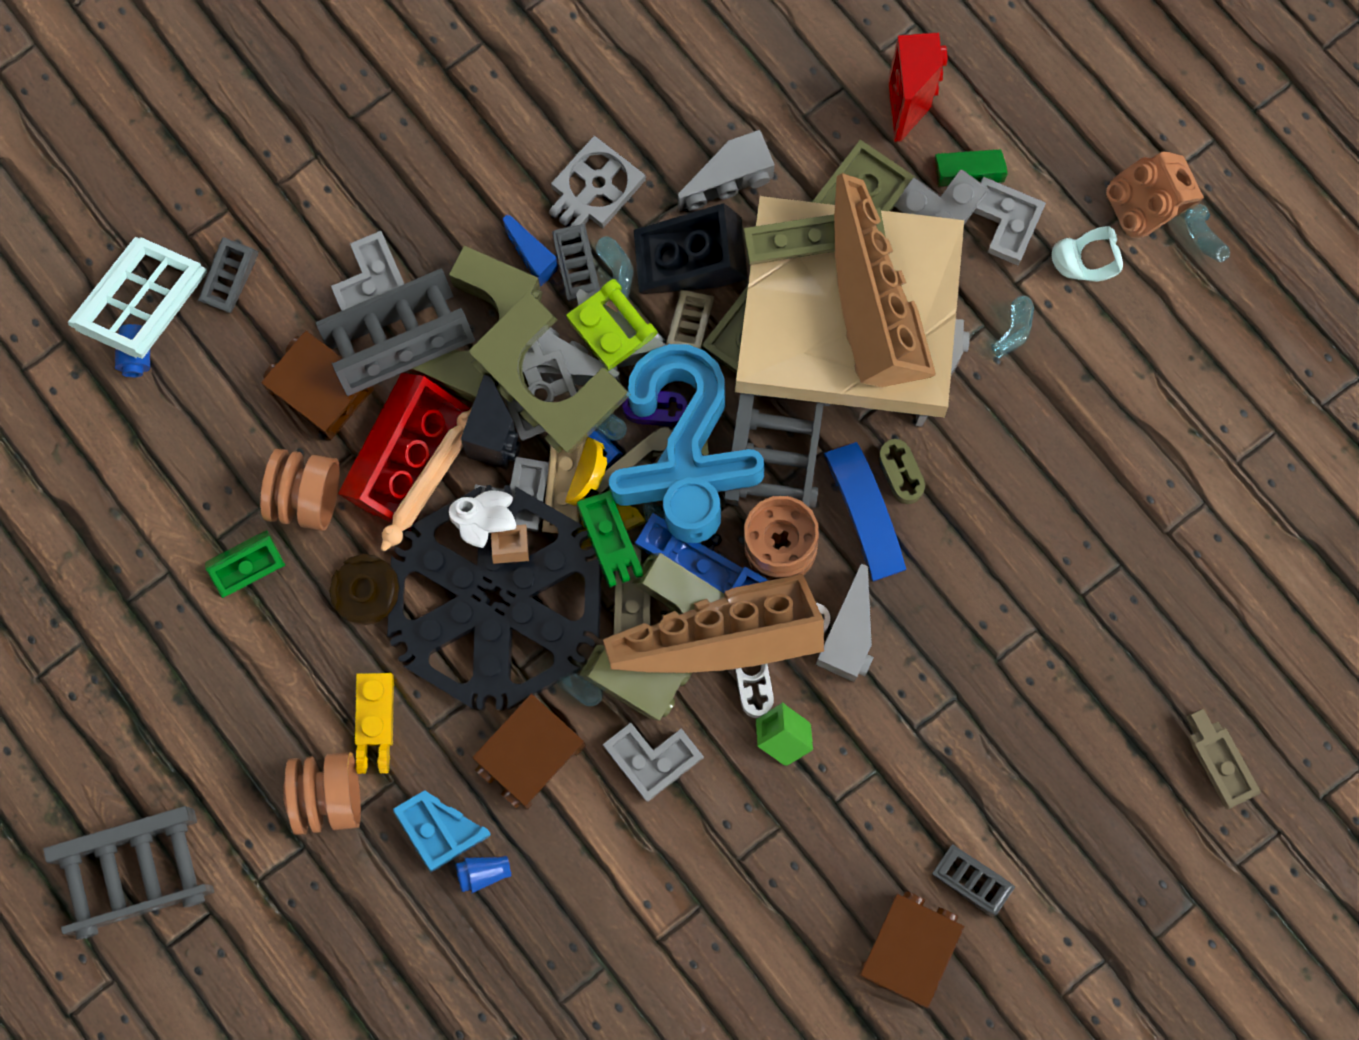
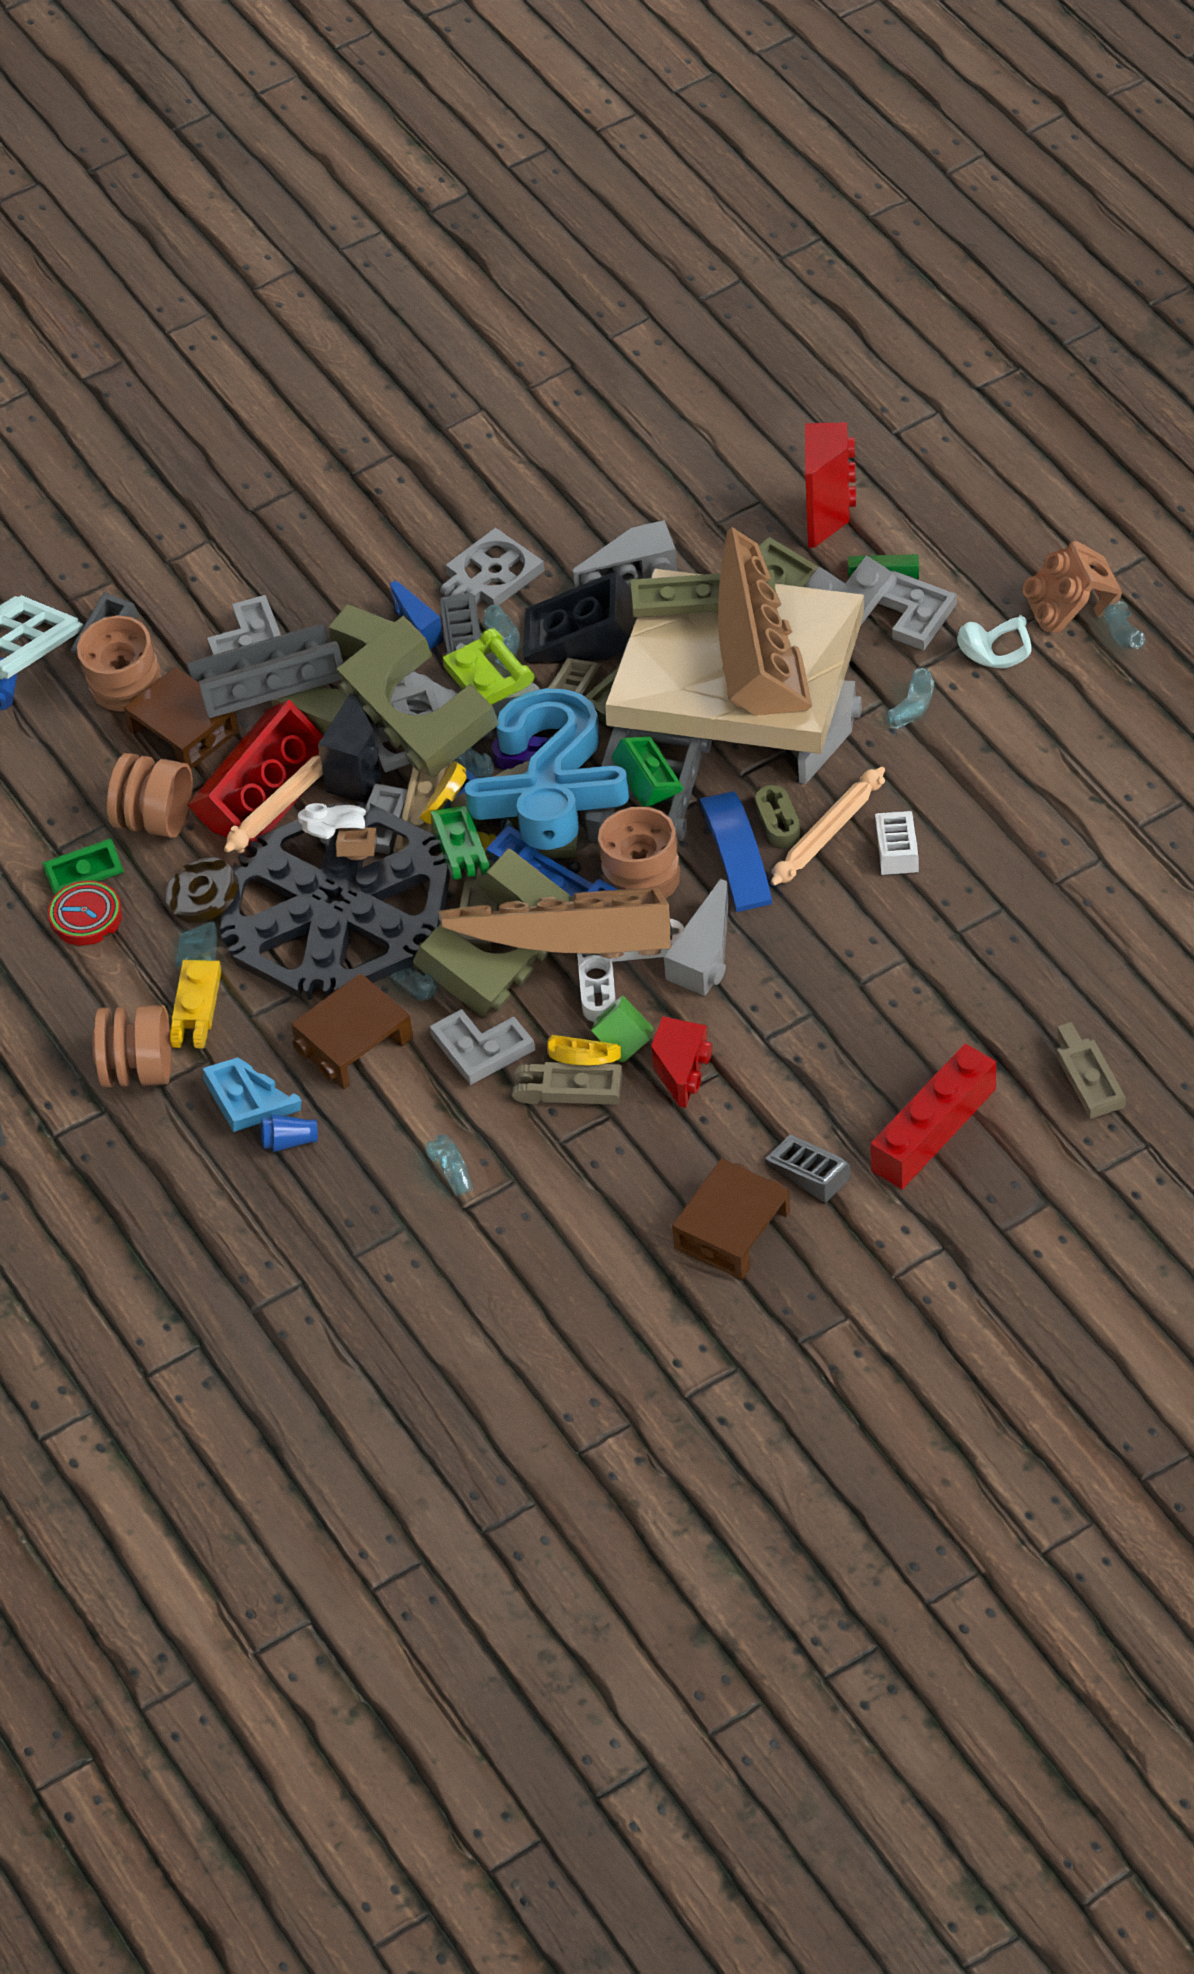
camera: 10 degrees right, 25 degrees down
none -> tile [48,880,123,946]
none -> nougat wheel [77,615,162,712]
none -> clear light blue slope [176,922,218,966]
none -> clear light blue arm [426,1134,474,1196]
none -> dark tan hinge [512,1062,622,1105]
none -> yellow tile [547,1035,621,1065]
none -> green slope [612,737,683,807]
none -> red slope [651,1016,713,1108]
none -> light nougat wheel [770,767,885,886]
none -> red brick [870,1043,997,1190]
none -> white slope [875,811,919,875]

